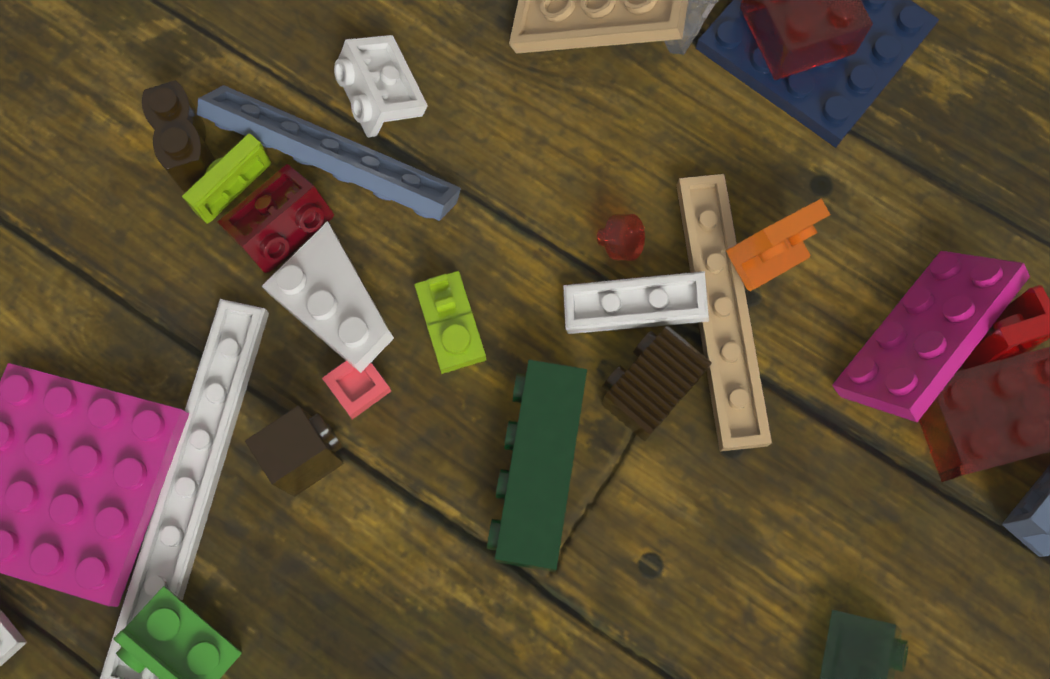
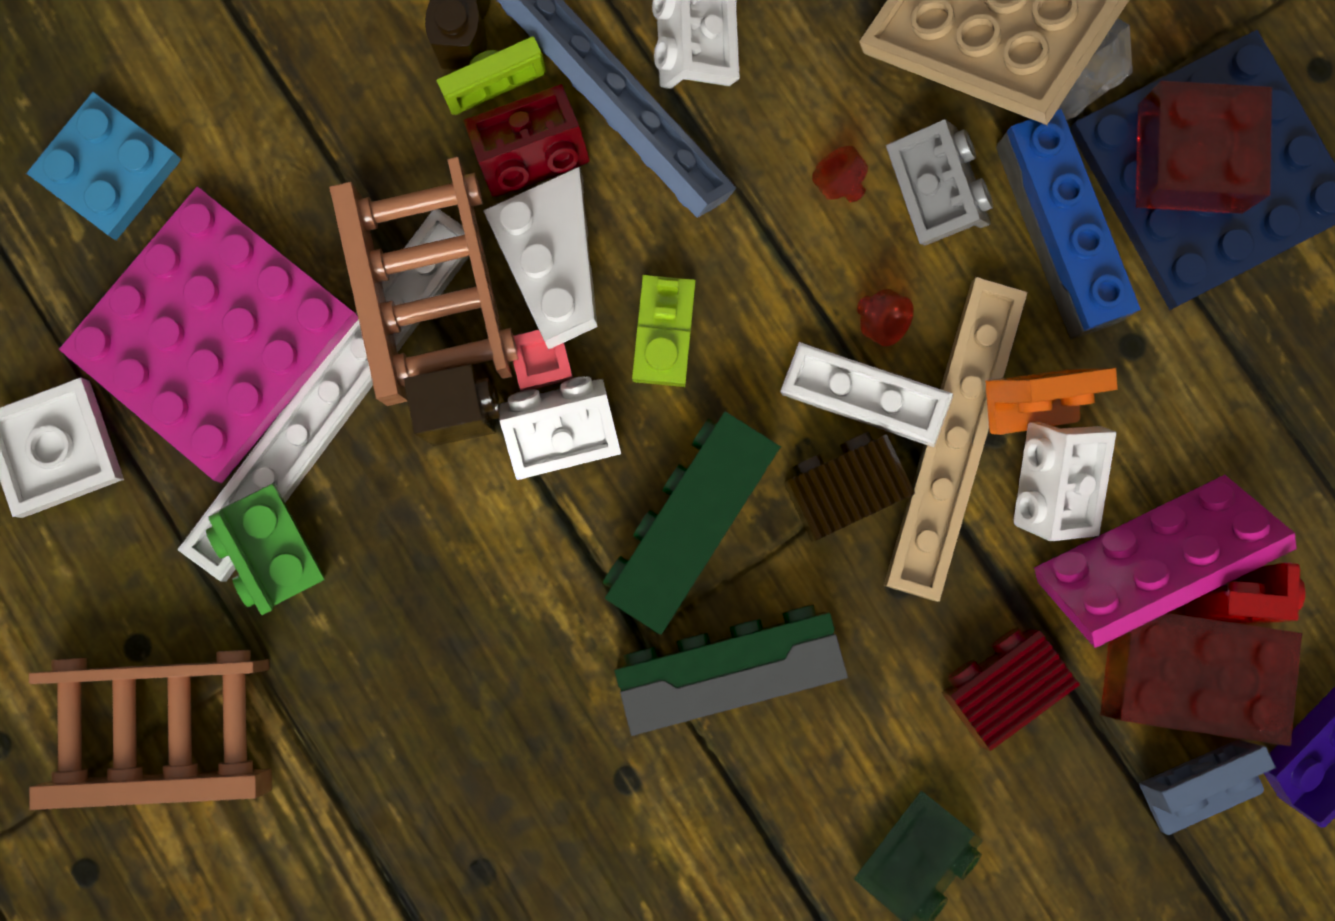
camera: 25 degrees right, 10 degrees up
none -> nougat fence [329,157,518,406]
none -> white bracket [500,377,621,480]
none -> piece [614,604,848,736]
none -> clear red tile [812,146,868,203]
none -> light grey bracket [886,119,993,246]
none -> dark red brick [942,627,1080,751]
none -> blue piece [996,108,1141,340]
none -> white bracket [1014,422,1116,542]

